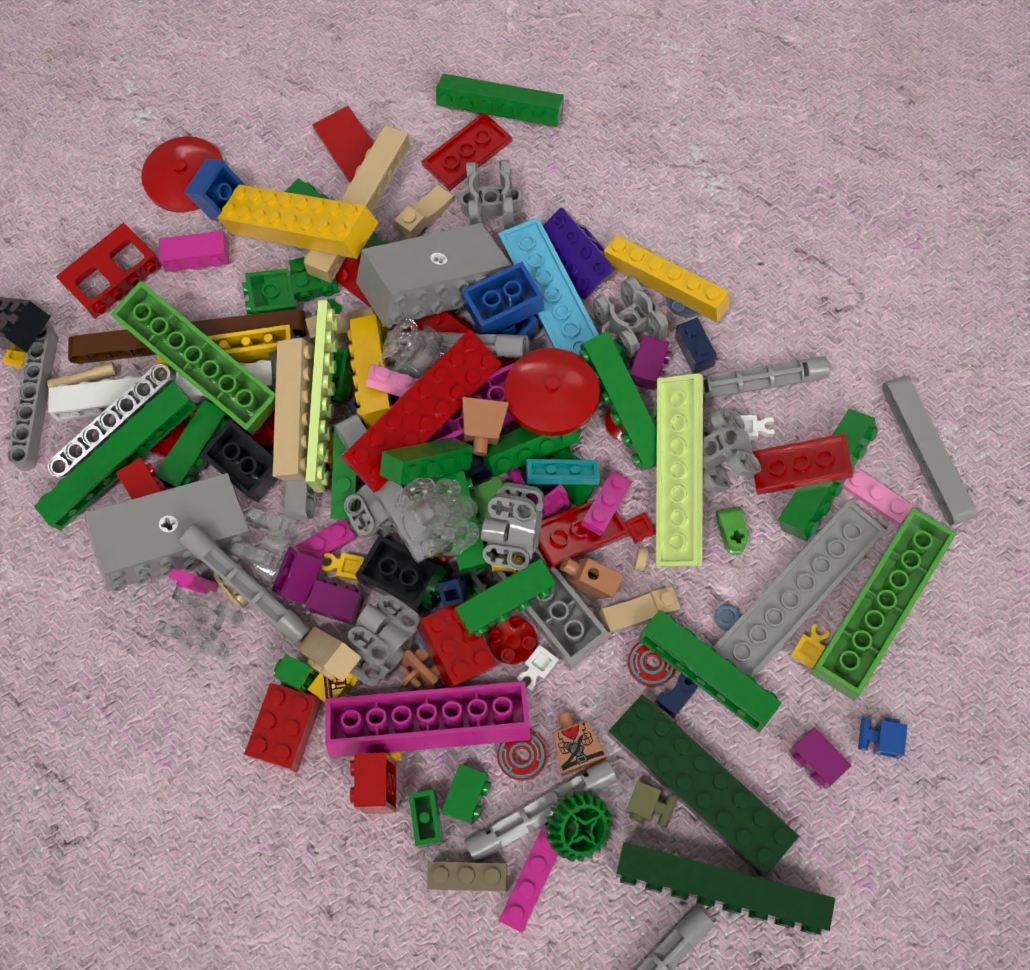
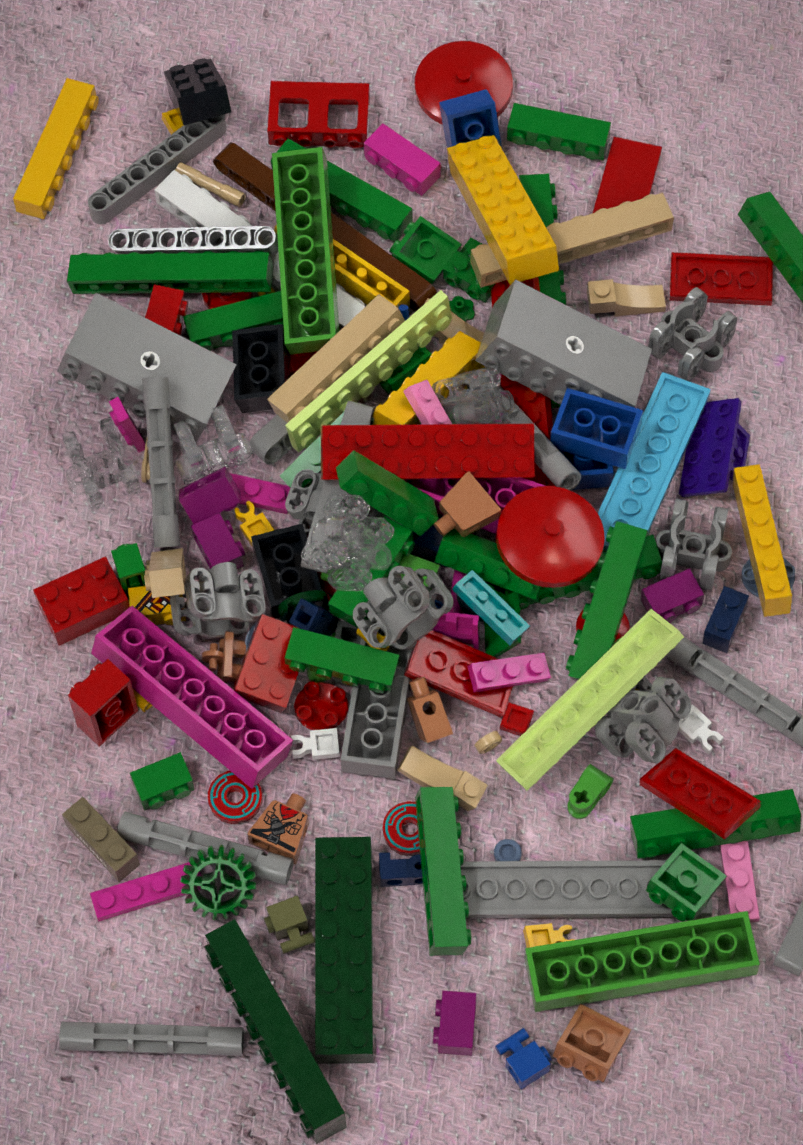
camera: 40 degrees right, 5 degrees down
green brick [408,789,444,848] -> none
none -> green brick [271,139,413,242]
none -> green brick [507,103,611,160]
none -> nougat plate [553,1004,631,1082]
none -> green plate [646,843,727,922]

